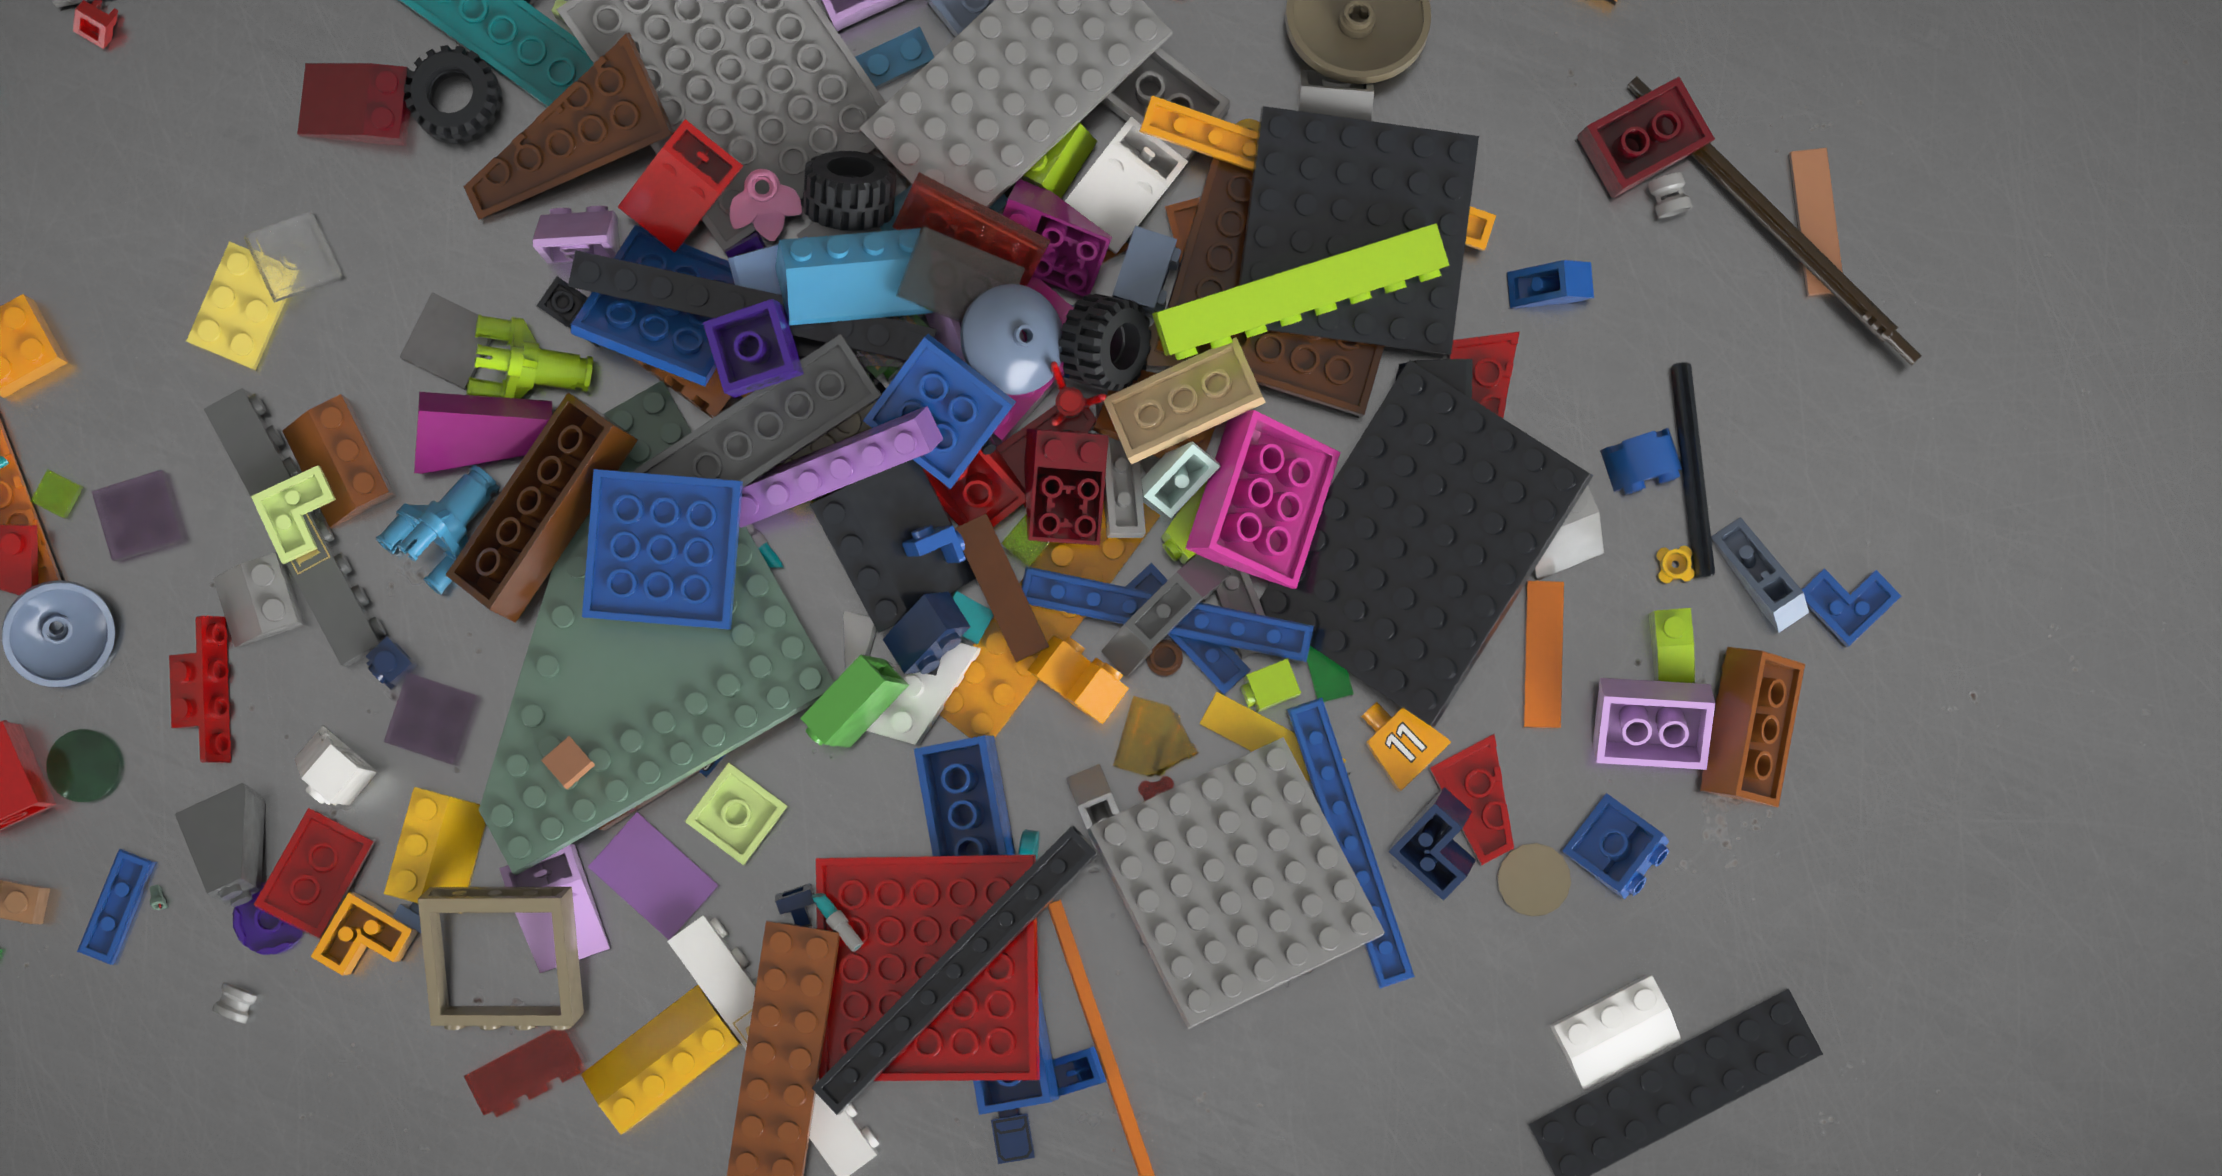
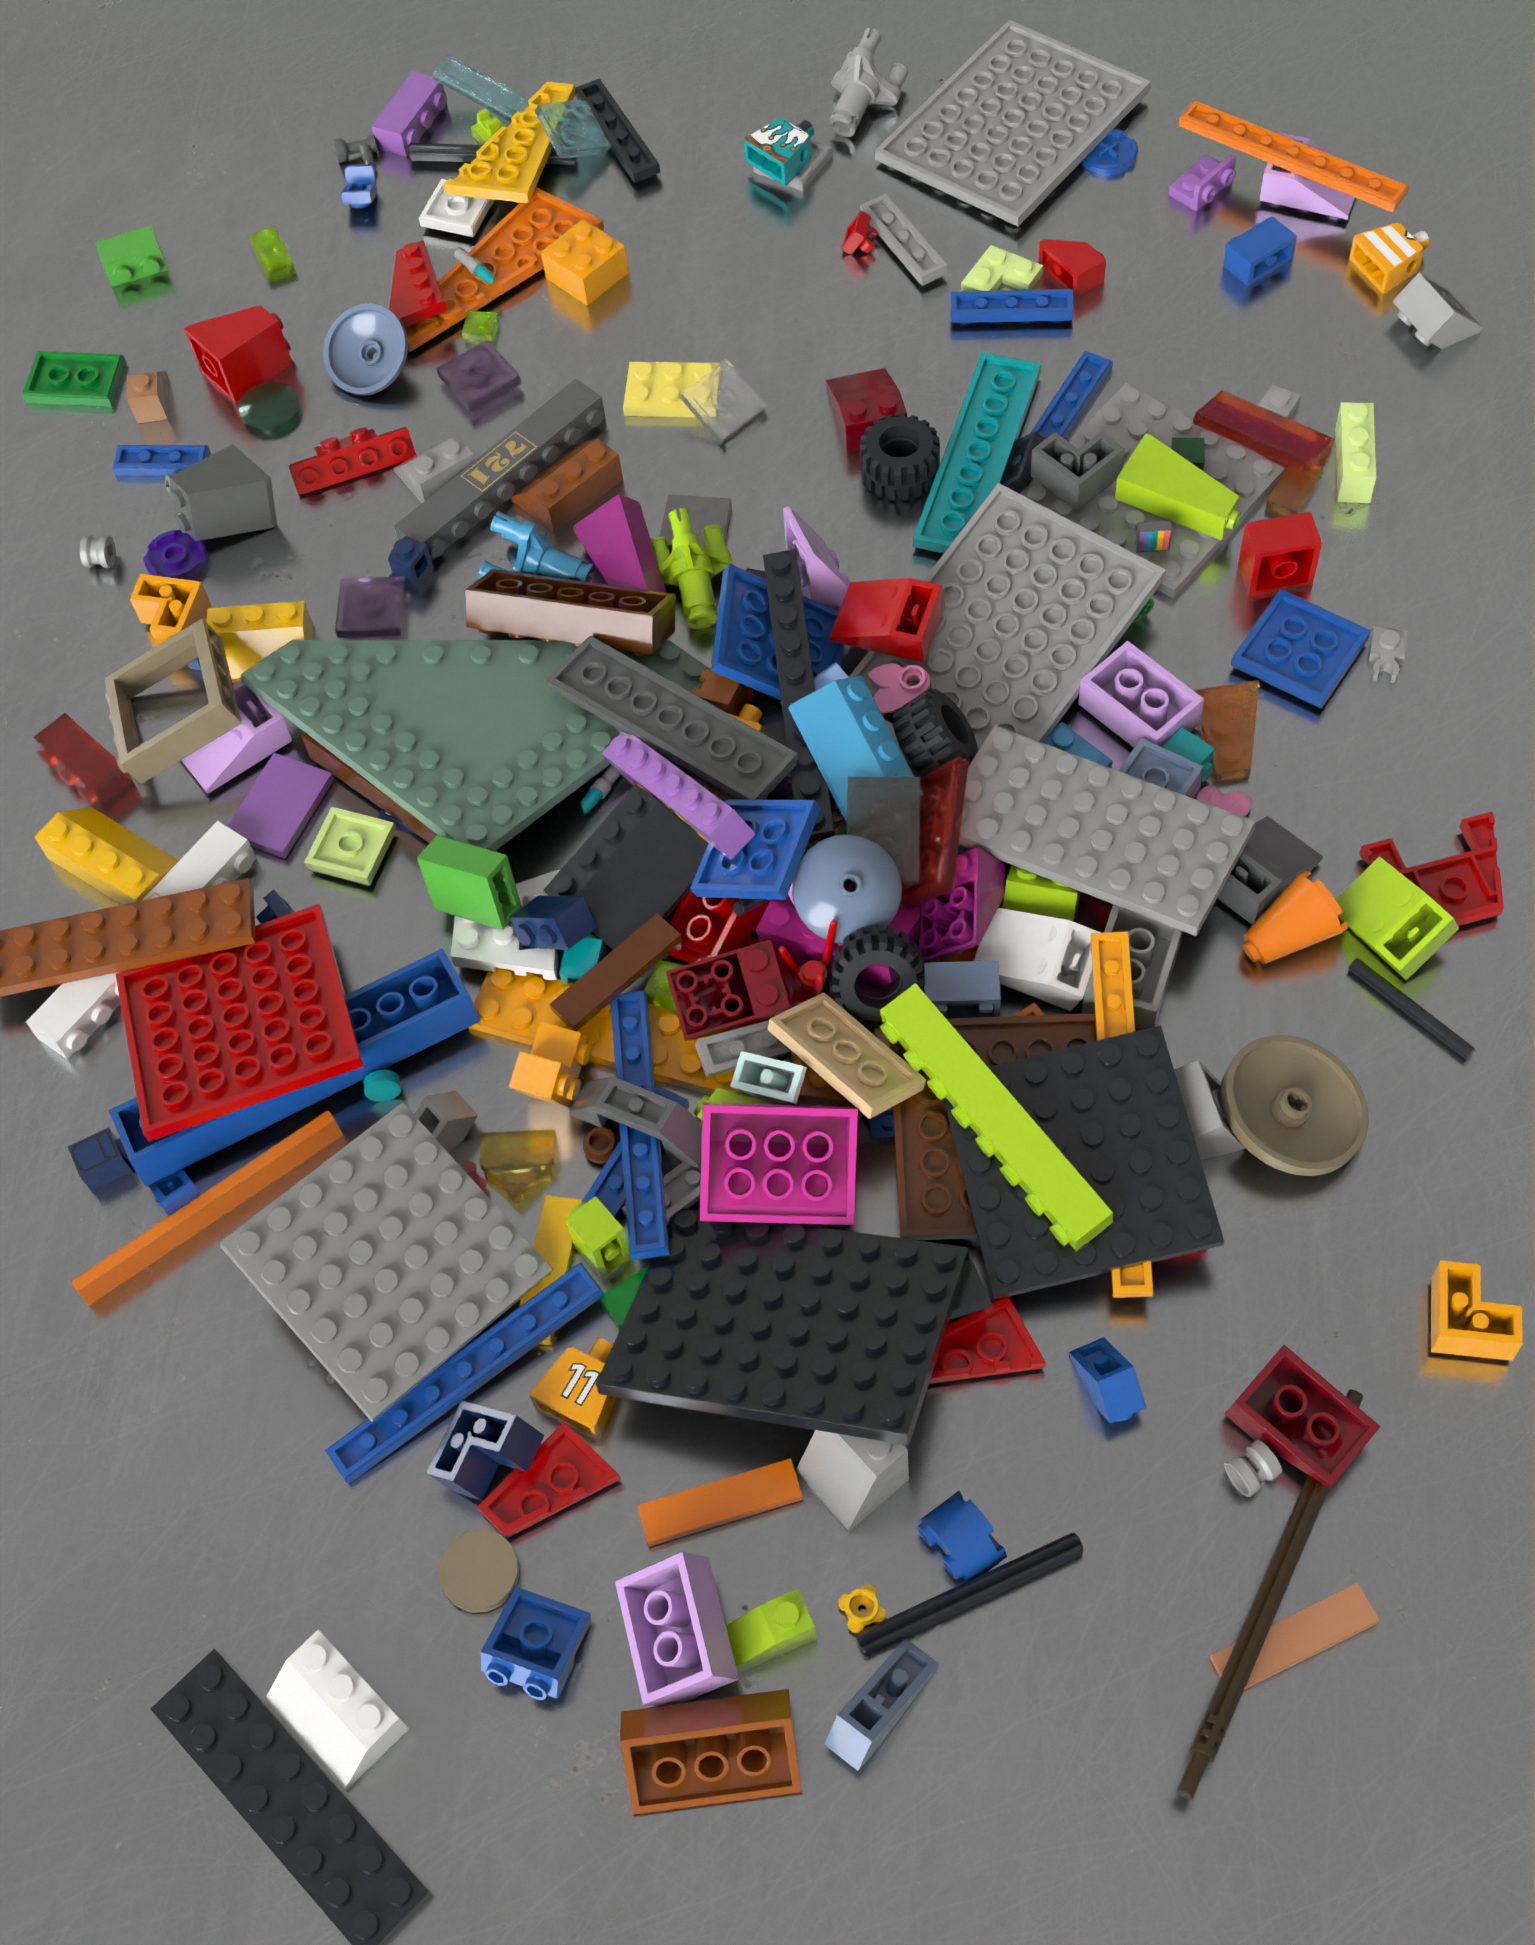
camera: 80 degrees right, 25 degrees down
yellowish green plate [251,465,336,564] -> none
red plate [254,808,374,940] -> none
white wedge [294,725,378,806] -> none
reddish brown wing [463,32,674,220] -> none
nougat tile [541,736,595,789] -> none
blue plate [582,469,743,629] -> none
dark purple brick [703,299,804,397] -> none
black plate [812,826,1100,1115] -> none
light grey piece [812,893,864,952] -> none
blue bracket [902,525,966,563] -> none
blue plate [1801,568,1902,647] -> none

